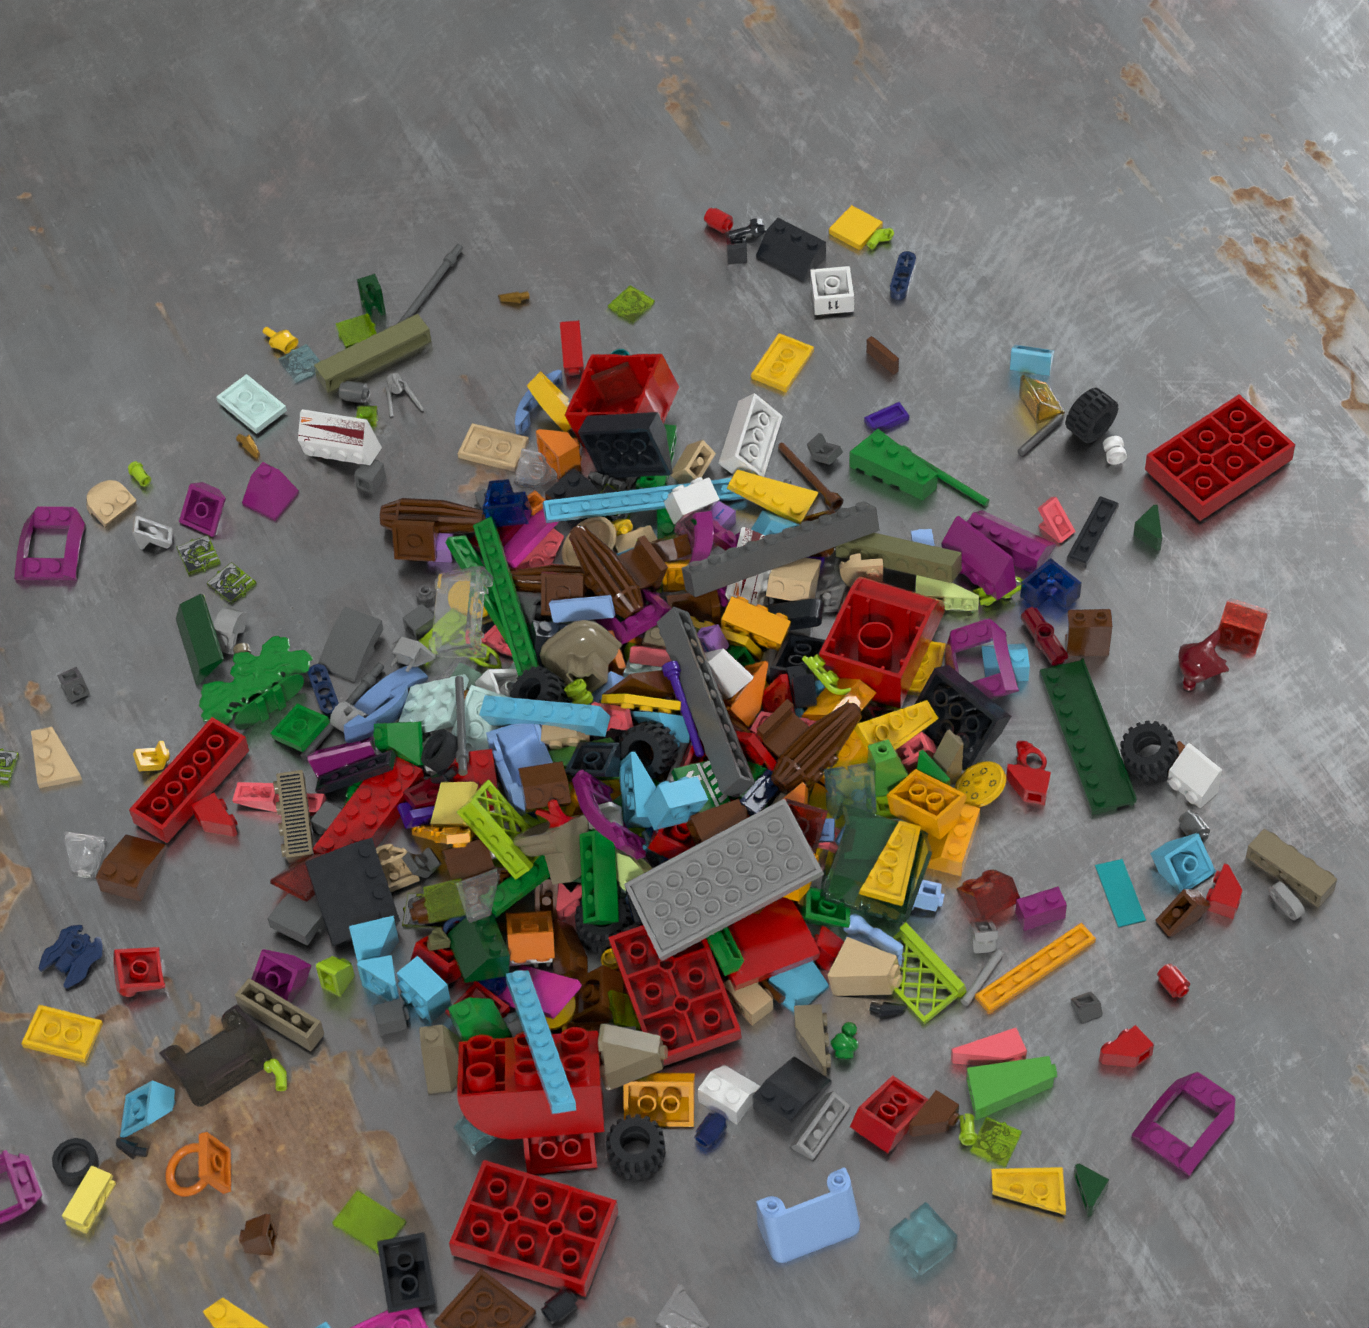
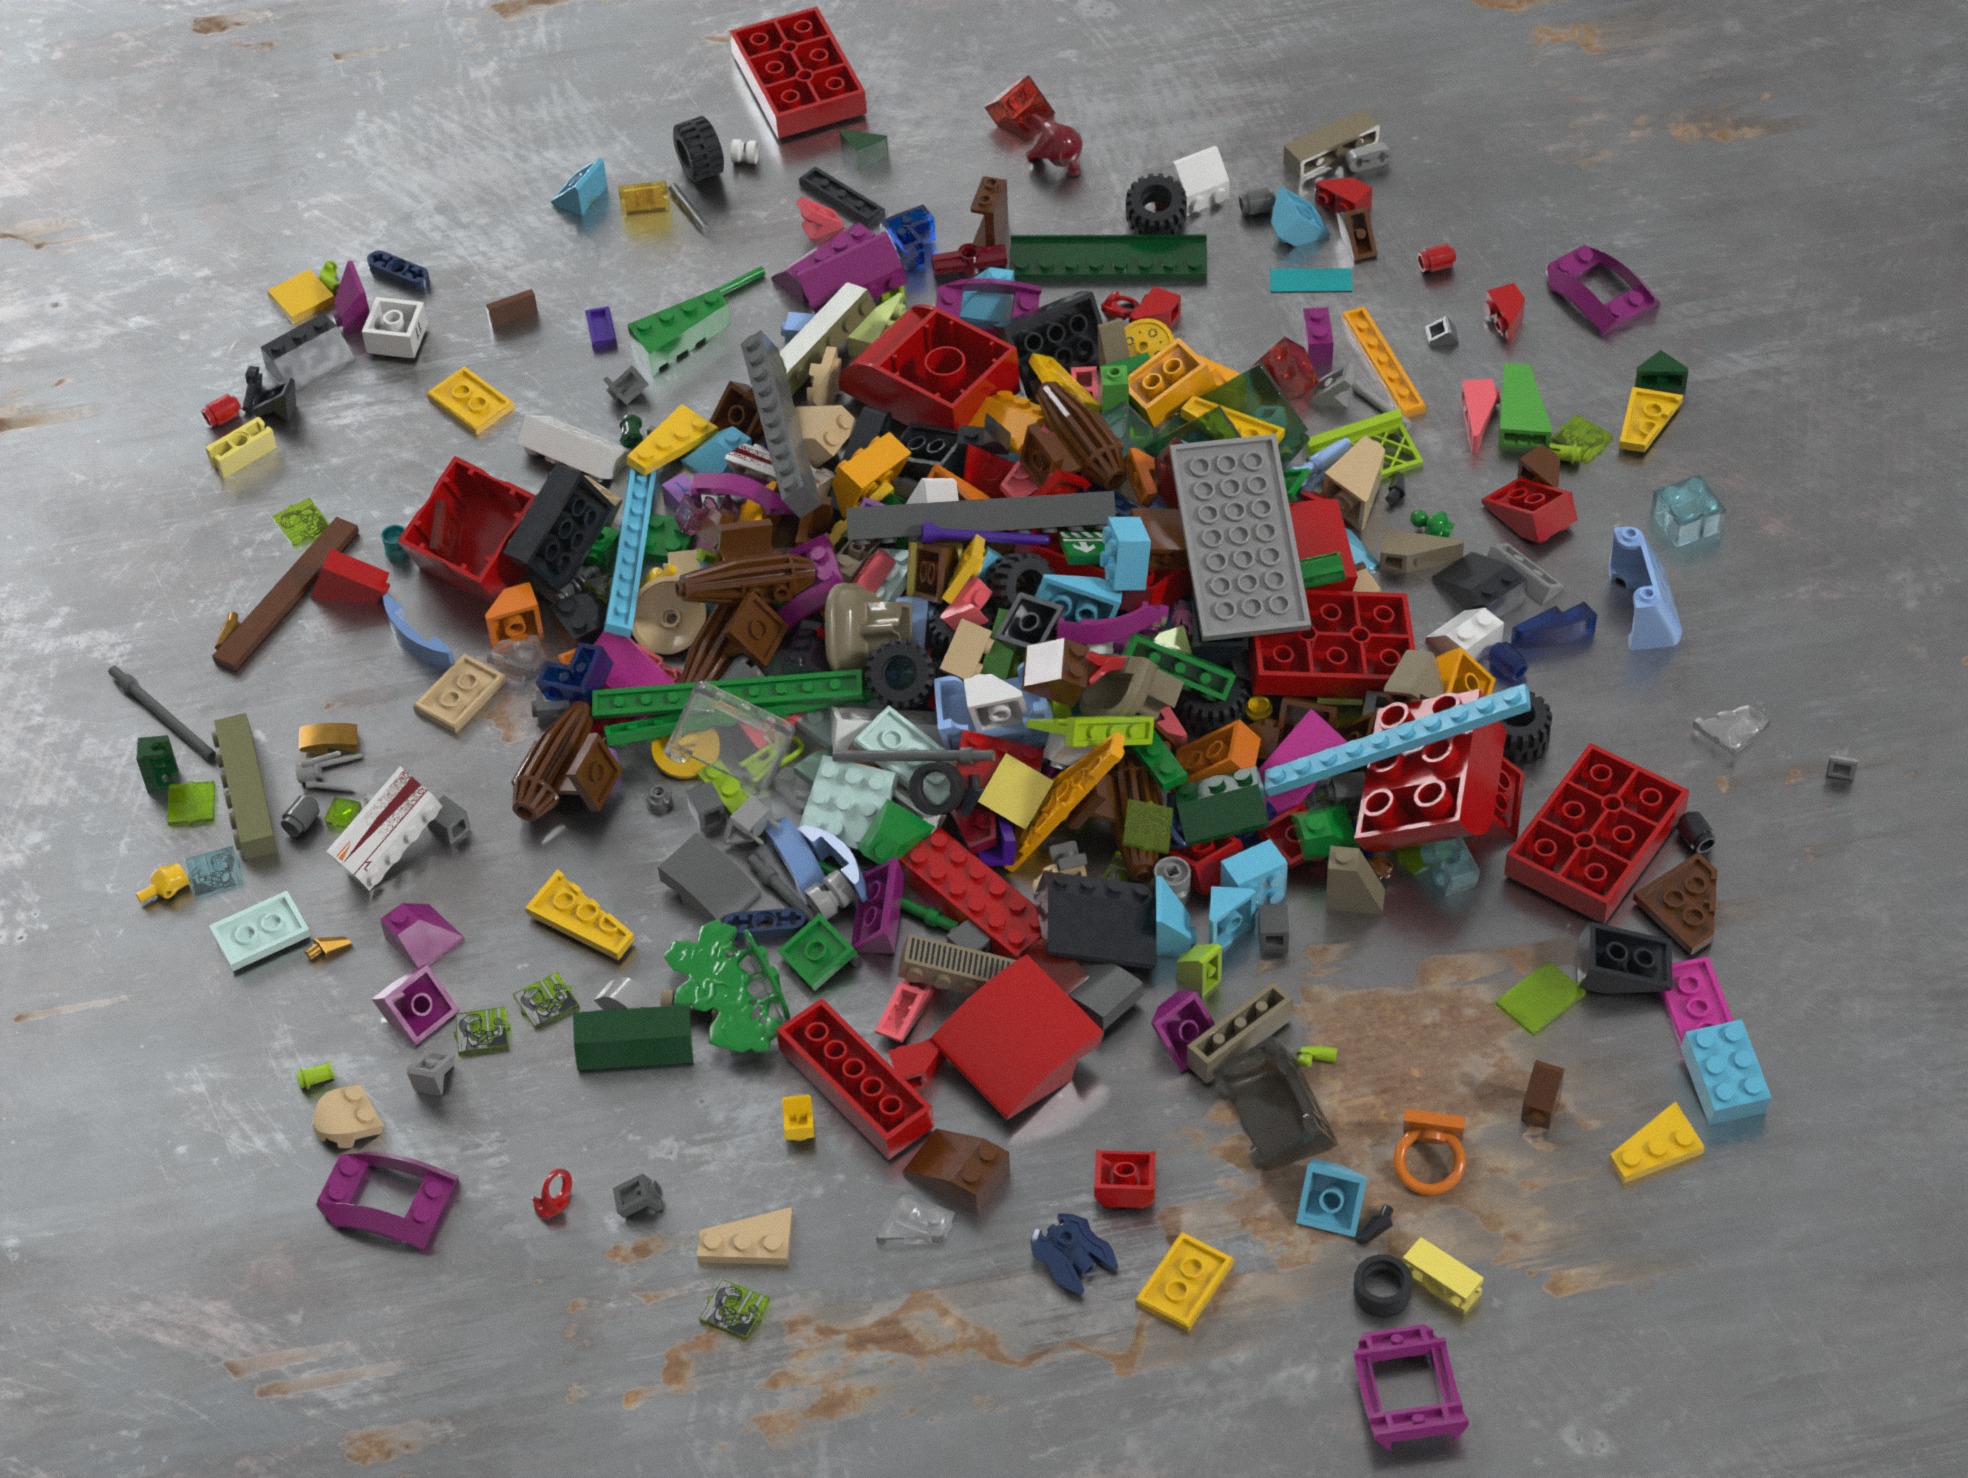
camera: 75 degrees left, 5 degrees down
black tile [315,750,396,794] -> none
olive tile [427,927,451,951] -> none
clear wing [456,868,499,923] -> none
medium azure arch [479,695,611,737] -> none
yellow slope [526,371,571,432] -> none
light blue tile [549,595,616,623] -> none
lime wheel [564,679,594,705] -> none
white brick [664,477,720,525] -> none
reddish brown piece [778,442,844,511] -> none
lime piece [802,654,851,695] -> none
none -> light yellow piece [205,416,277,478]
none -> reddish brown tile [212,516,359,671]
none -> pearl gold slope [299,723,358,755]
none -> magenta slope [332,260,370,336]
none -> yellow wing [525,869,635,960]
none -> red piece [532,1168,572,1220]
none -> dark green bush [620,414,643,448]
none -> red slope [930,954,1104,1120]
none -> white slope [964,674,1028,732]
none -> light grey wheel [1154,856,1191,906]
none -> clear blue slope [1510,601,1597,649]

